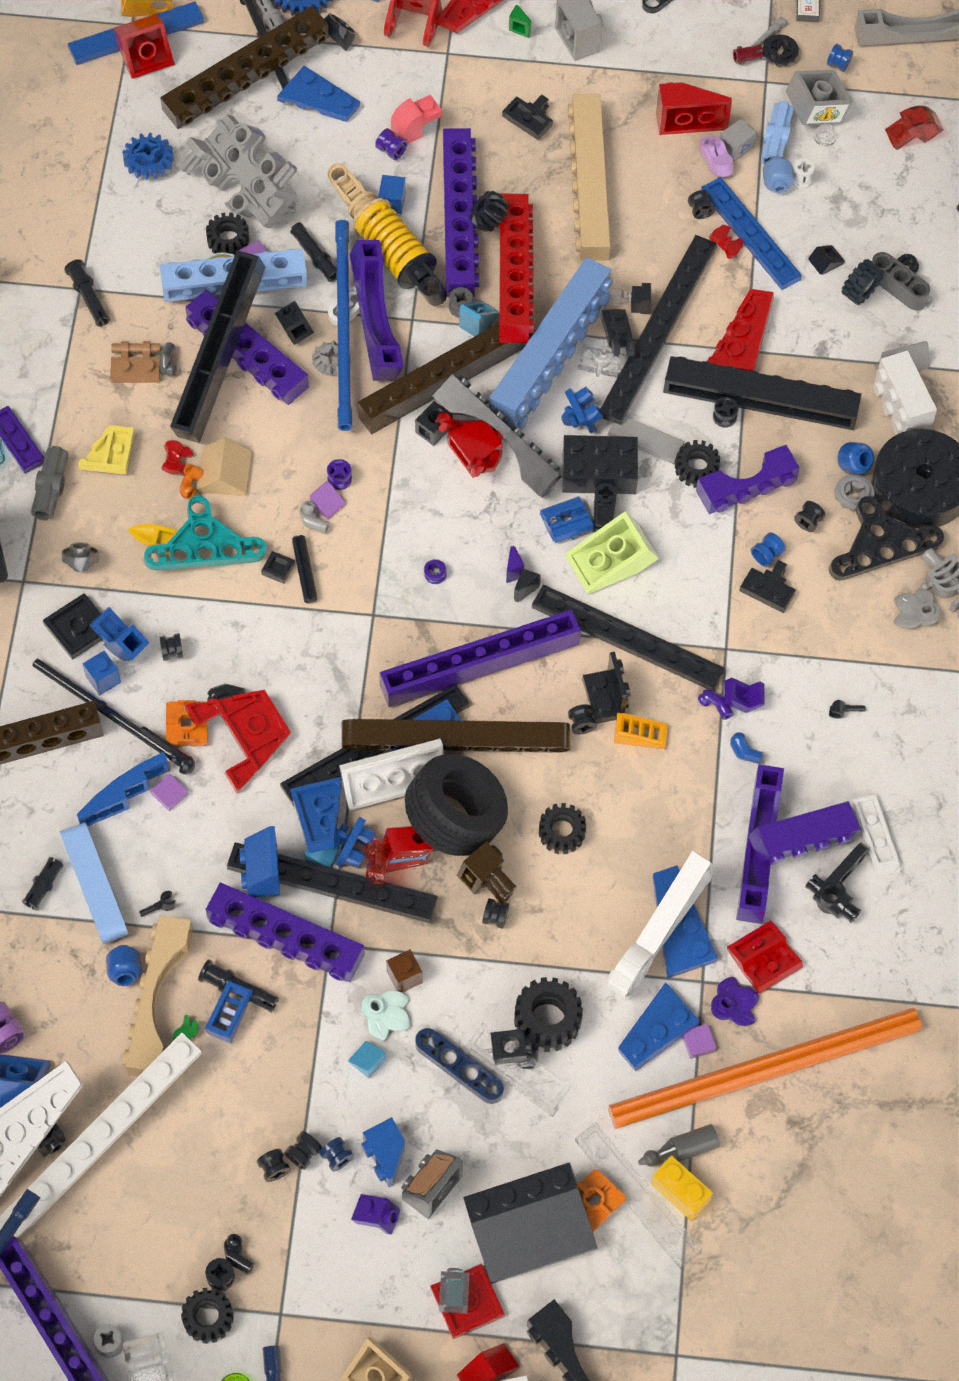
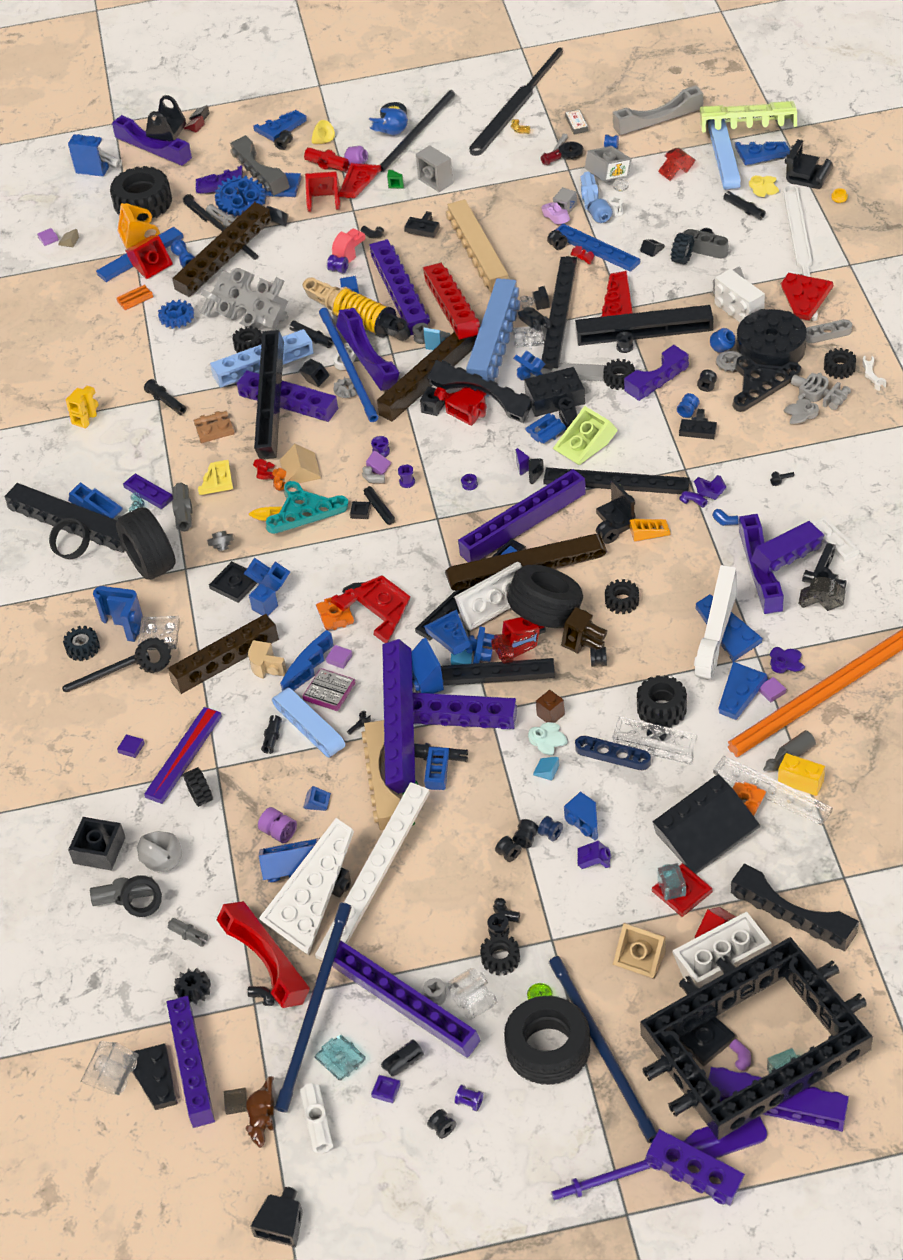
camera: 10 degrees left, 15 degrees down
black bar [32,658,195,775] -> none
blue head [106,945,142,986] -> none
dark grey arm [159,342,177,377] -> none
black wheel [159,633,183,661] -> none
blue wing [277,66,360,122] -> none
dark grey slope [401,1149,463,1220] -> none
black gear [469,191,509,232] -> none
black brick [490,1029,532,1065] -> none
red slope [656,82,732,135] -> none
red slope [727,920,803,994] -> none
none -> orange tile [116,285,153,310]
none -> blue piece [170,240,194,268]
none -> tan brick [248,640,287,679]
none -> tile [303,668,355,711]
none -> blue slope [303,786,331,811]
none -> black arm [361,226,384,238]
none -> dark purple brick [382,639,415,794]
none -> dark purple bush [398,464,415,488]
none -> clear smoke brick [798,577,846,611]

